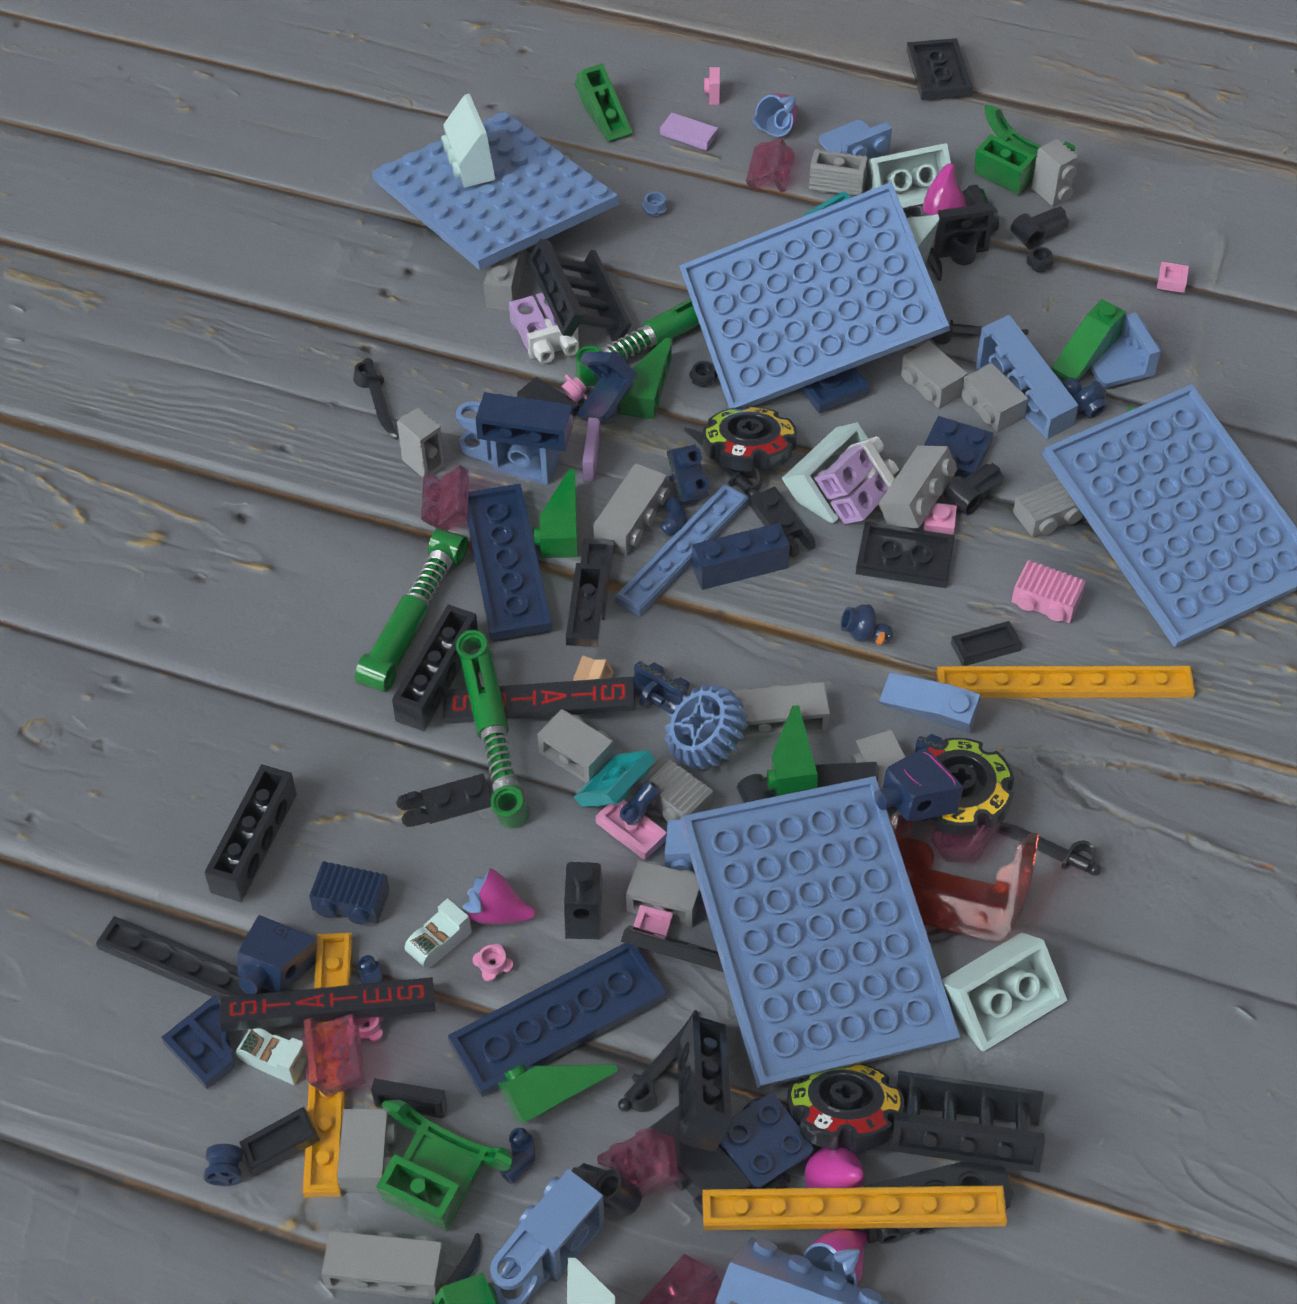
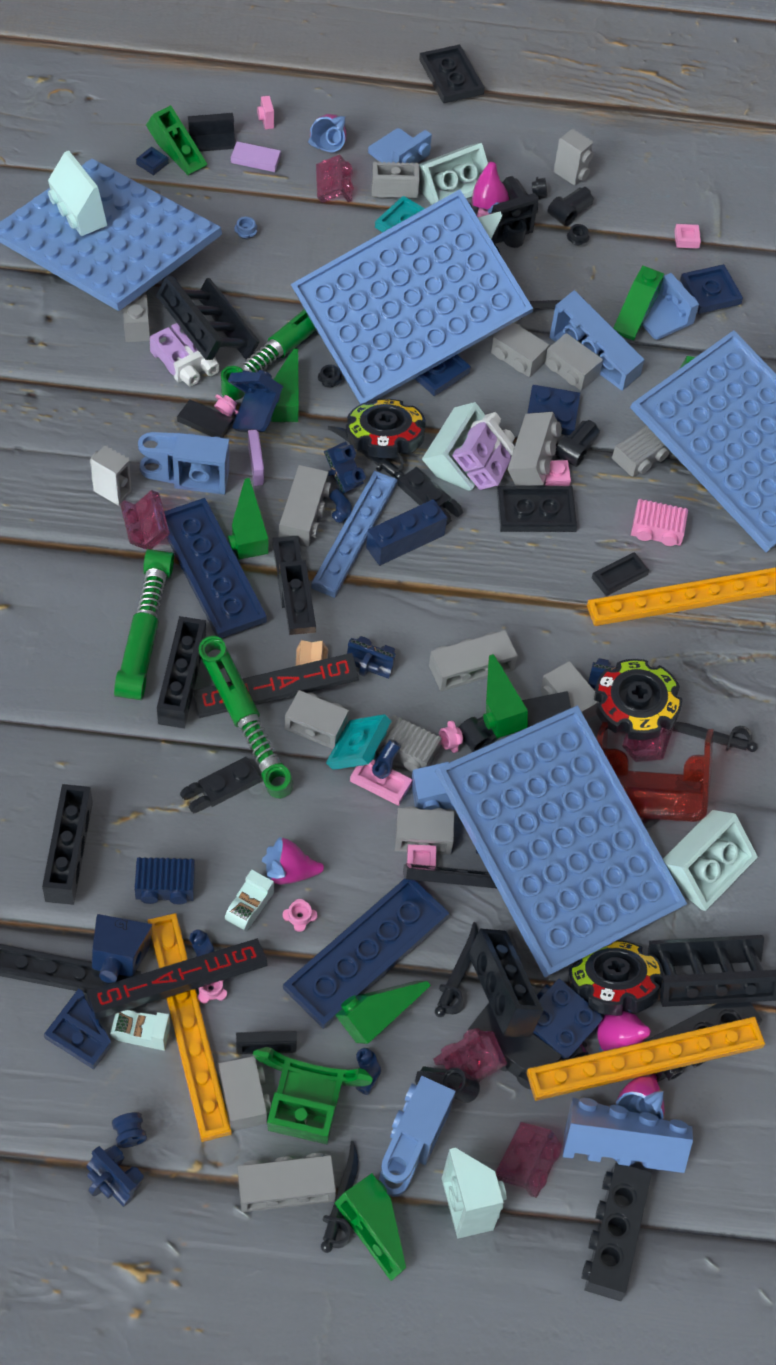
camera: 20 degrees left, 5 degrees up
black tile [239,1106,320,1176] -> none
clear pink bracket [302,1014,366,1096] -> none
black sword [353,358,398,440] -> none
dark blue brick [475,392,573,452] -> none
black torso [564,862,603,940] -> none
medium blue gear [664,684,748,771] -> none
dark blue animal [841,604,893,646] -> none
dark blue torso [874,748,963,821] -> none
medium blue slope [879,673,981,733] -> none
green piece [974,104,1075,195] -> none
dark blue animal [1063,378,1108,419] -> none
none -> dark blue hips [86,1145,144,1207]
none -> dark blue tile [136,146,169,176]
none -> black panel [188,113,236,152]
none -> bright pink plate [439,721,463,753]
none -> black plate [532,177,547,199]
none -> dark blue plate [680,264,743,314]

